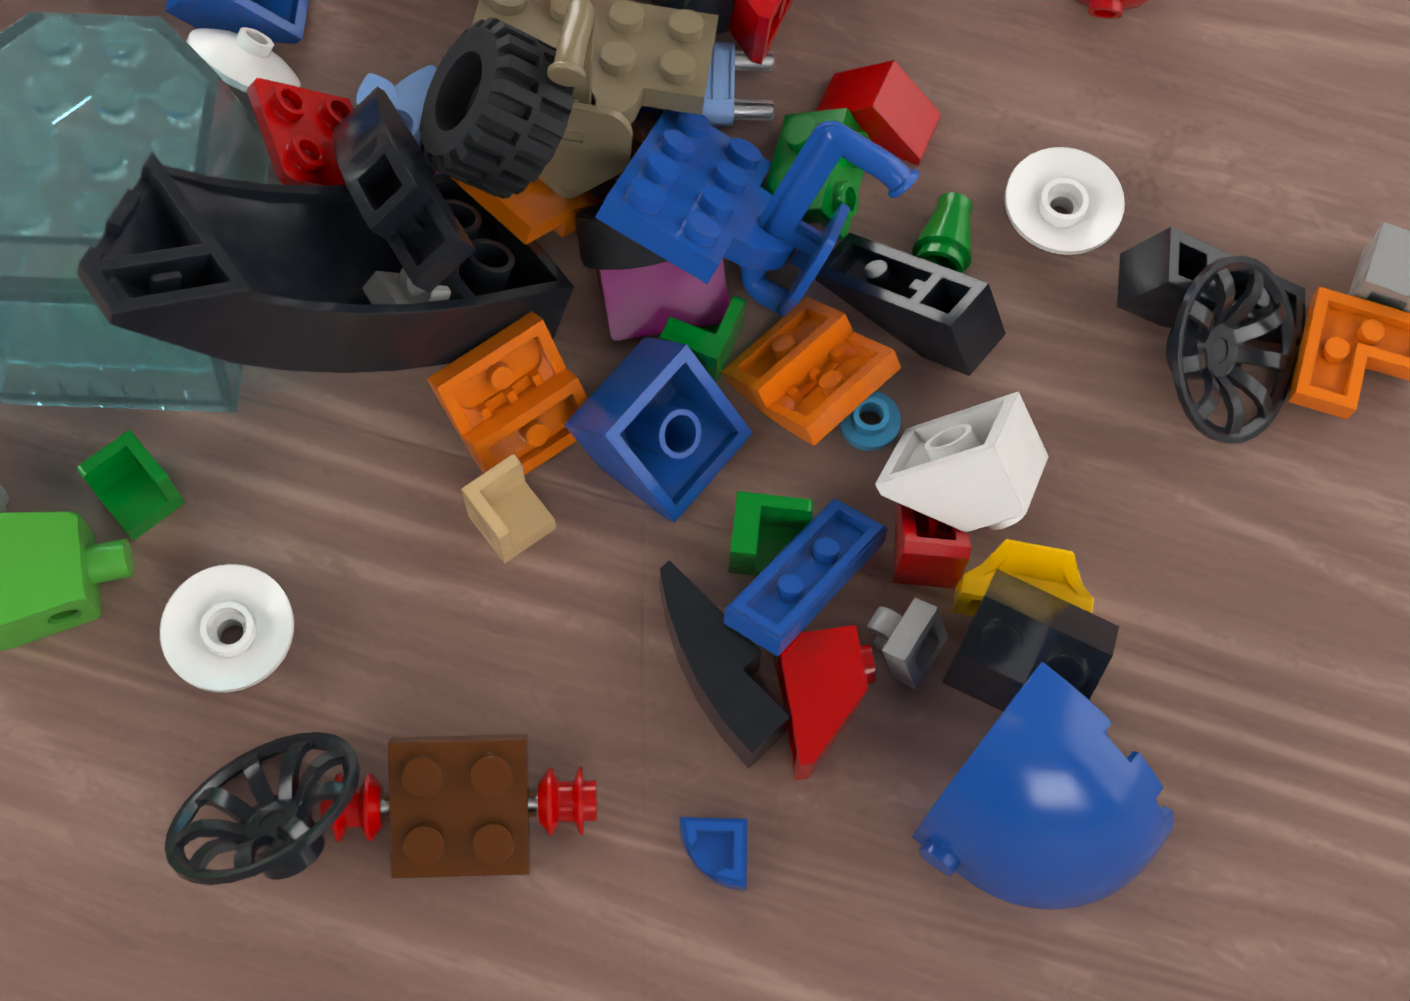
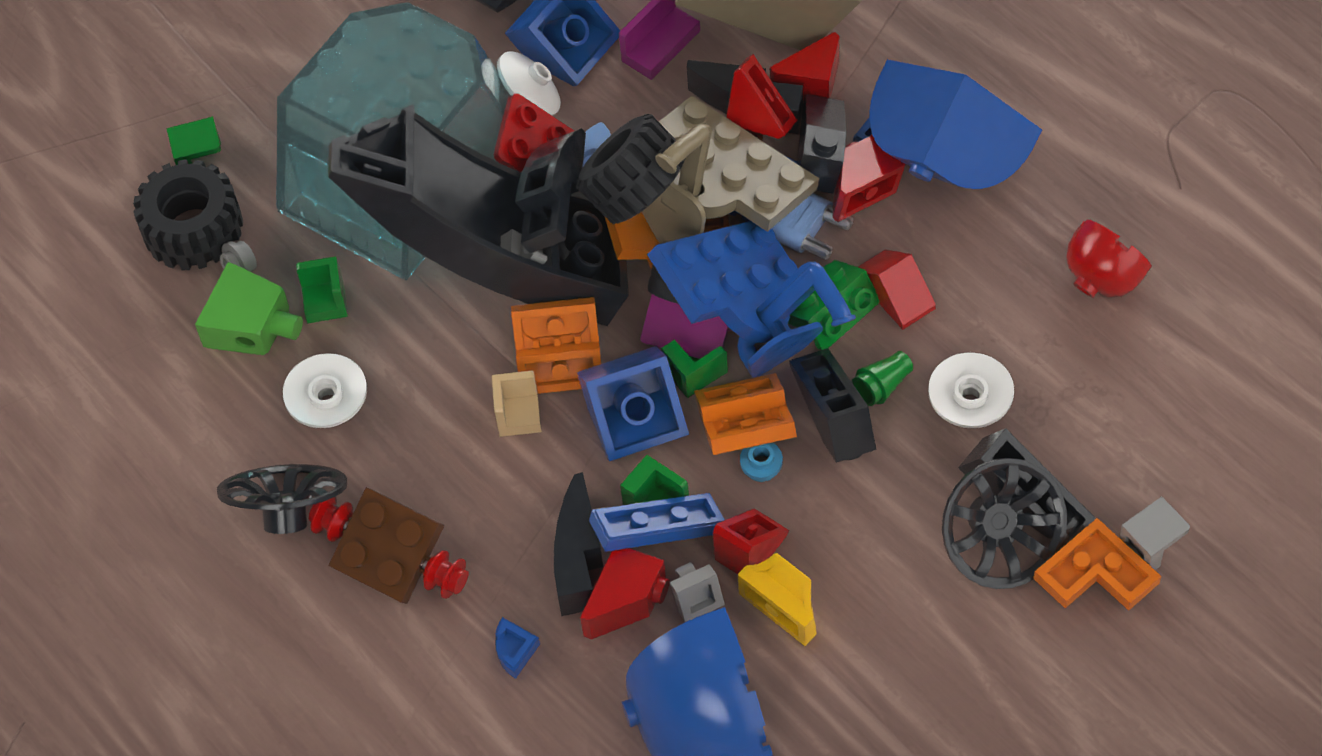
camera: 40 degrees right, 10 degrees down
white slope [875,391,1049,533] -> none
black slope [942,569,1119,712] -> none

